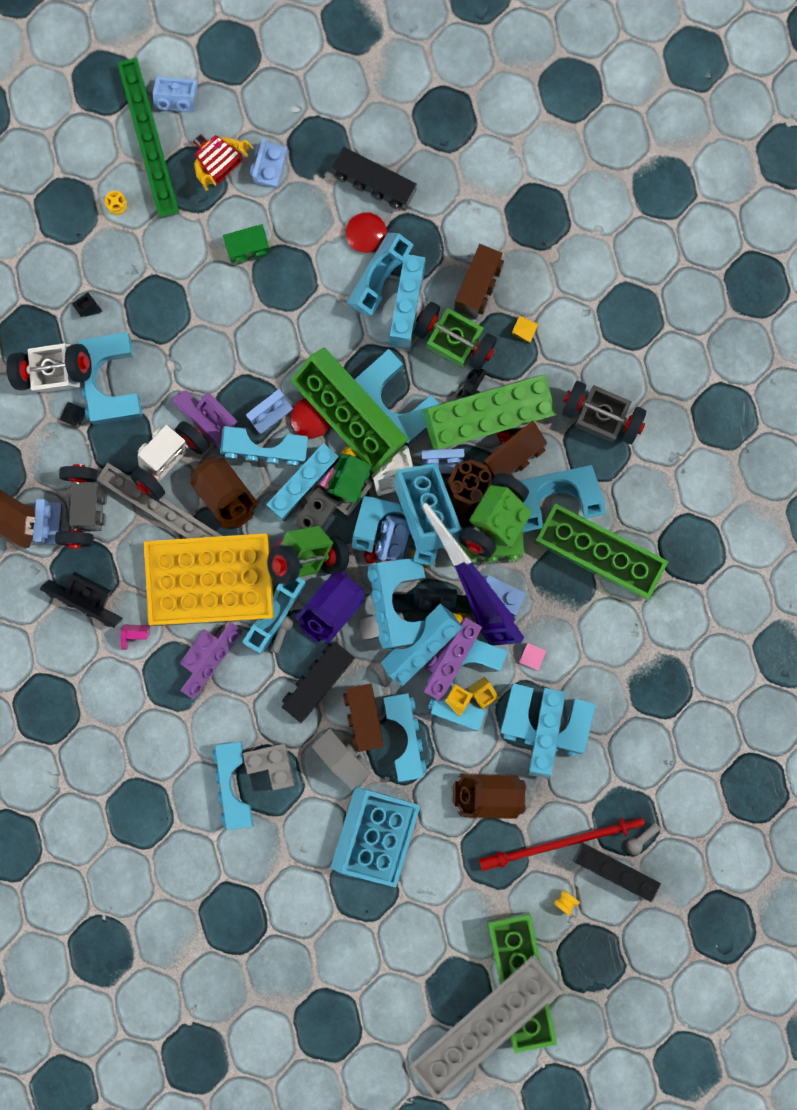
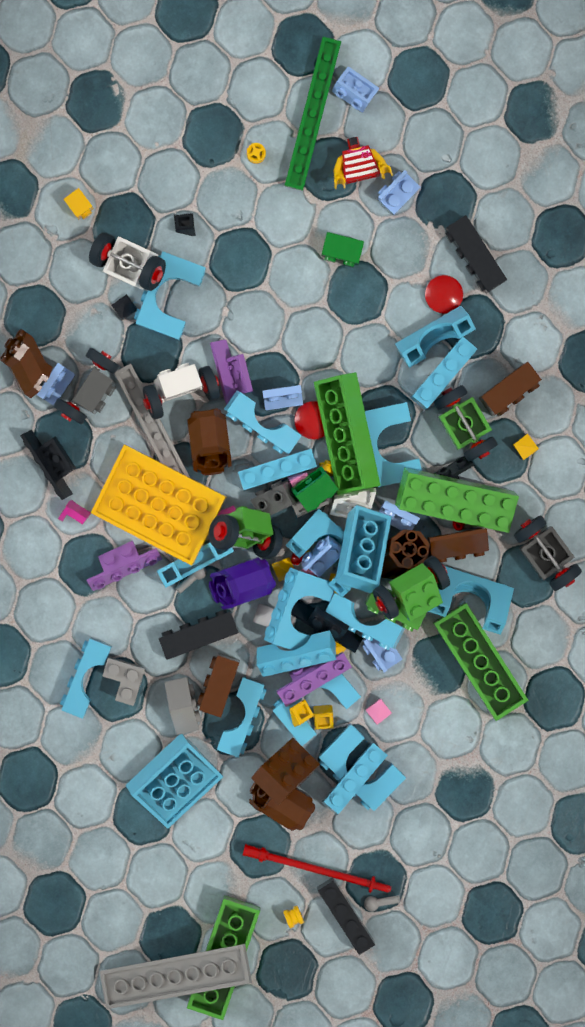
camera: 25 degrees right, 5 degrees up
dark purple plate [423,503,525,646] -> none
none -> reddish brown brick [251,737,320,805]
none -> yellow slope [272,557,294,582]
none -> medium azure arch [325,593,405,650]

